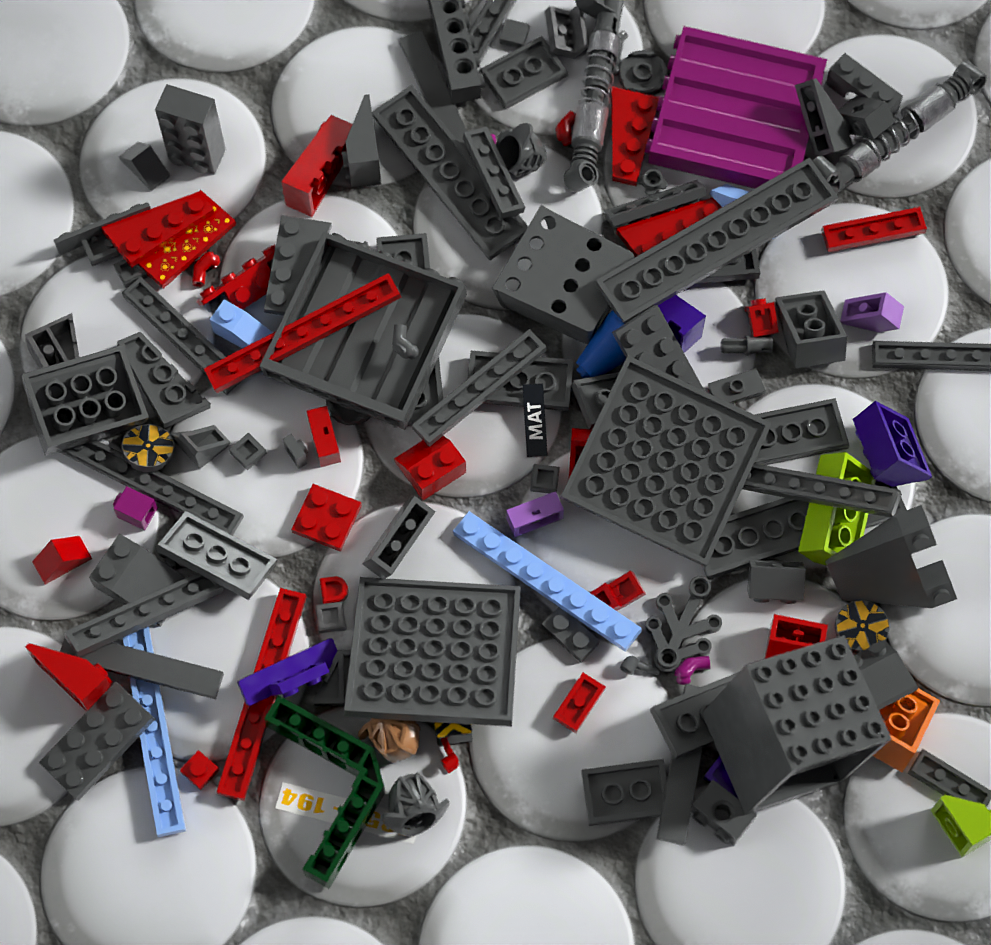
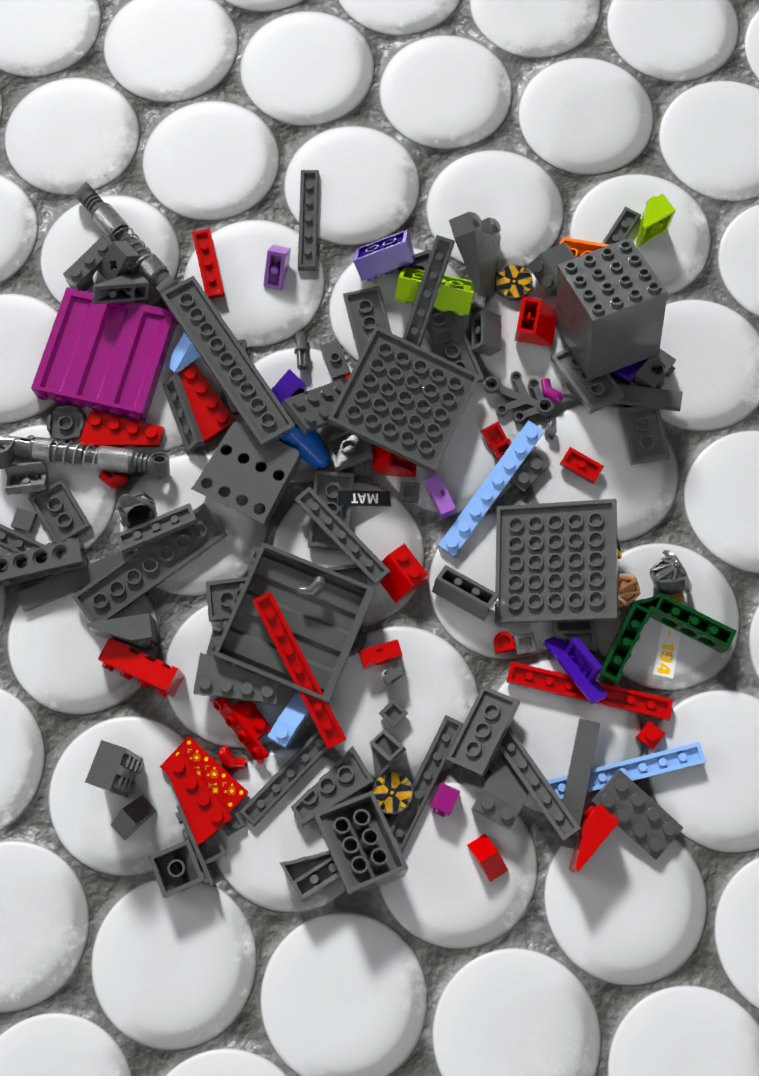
camera: 90 degrees left, 5 degrees up
red plate [291,484,362,552] -> none
red hand [440,737,459,773] -> none
dark grey plate [638,168,668,195] -> none
red bracket [744,298,779,337] -> none
dark grey slope [775,290,847,368] -> none
none -> dark grey slope [148,839,204,898]

